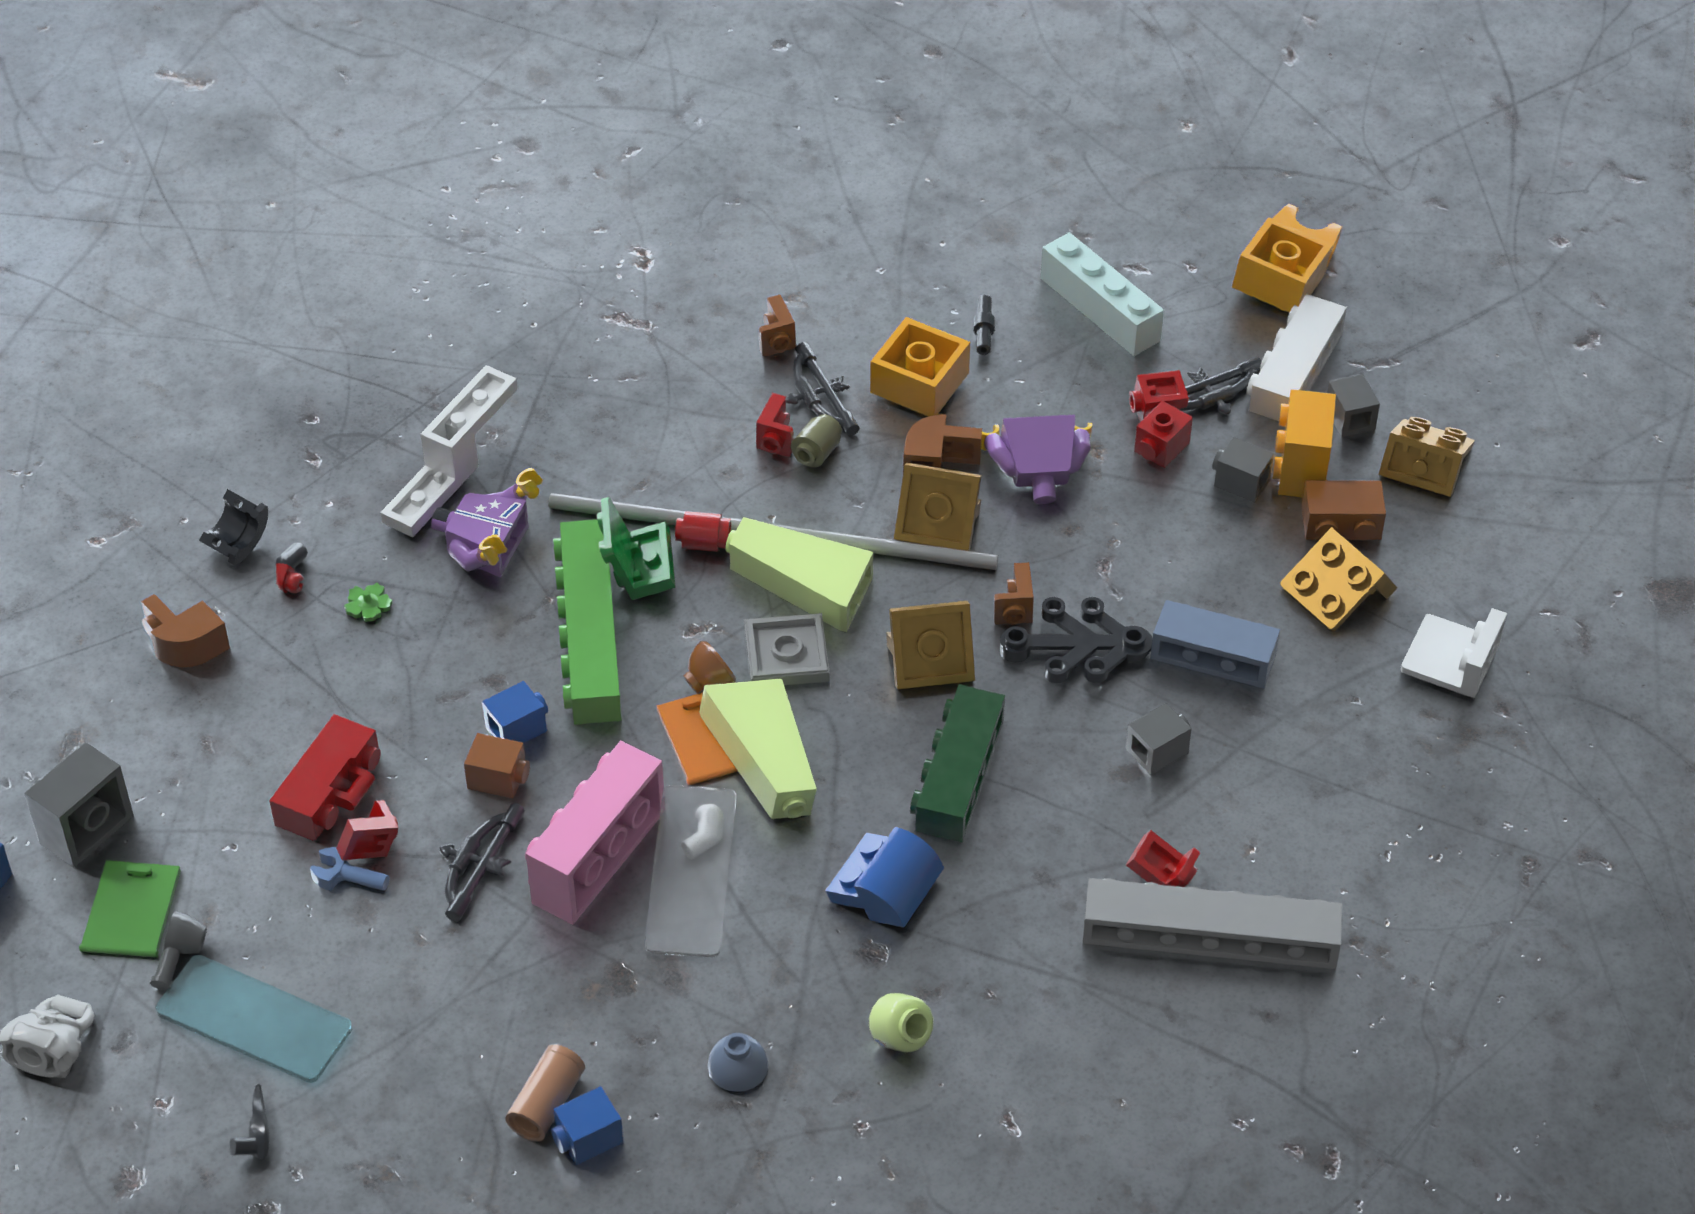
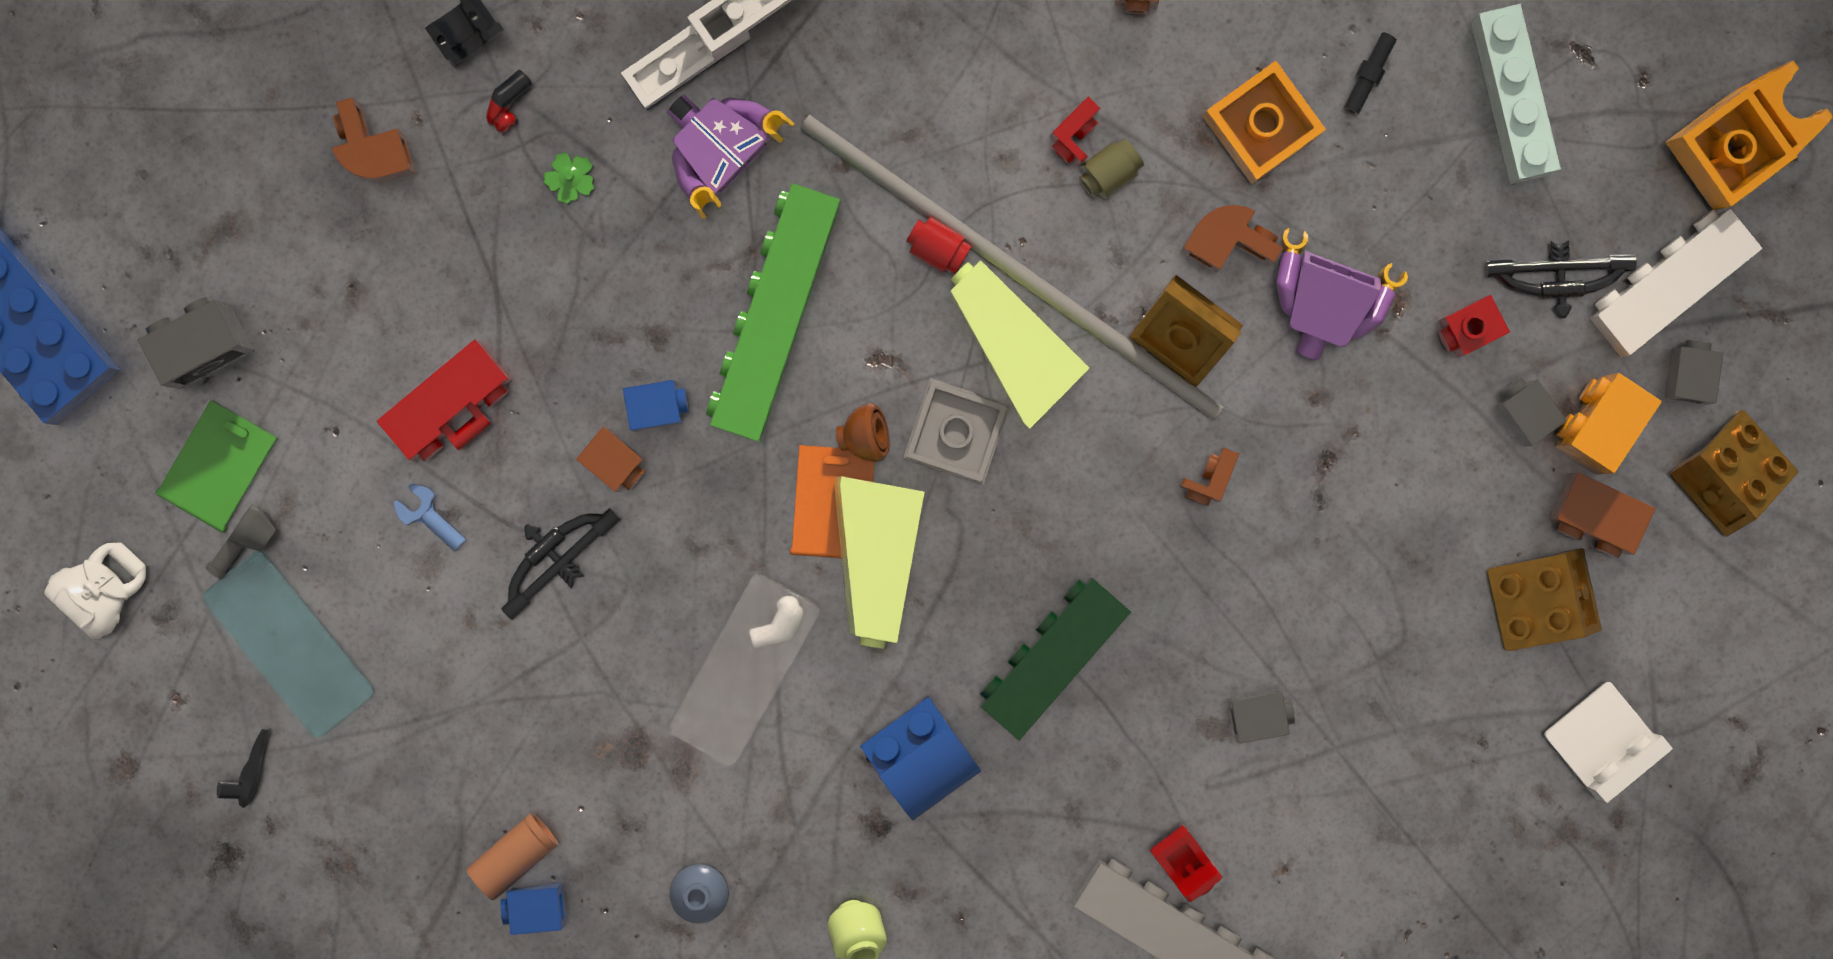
camera: 25 degrees right, 40 degrees up
red bracket [336,800,399,860] -> none
bright pink brick [525,741,665,925] -> none
green bracket [597,497,676,600] -> none
black piece [786,342,860,436] -> none
pearl gold bracket [886,601,975,689] -> none
black plant [999,597,1153,683] -> none
red bracket [1129,370,1189,422] -> none
sand blue brick [1150,600,1280,689] -> none

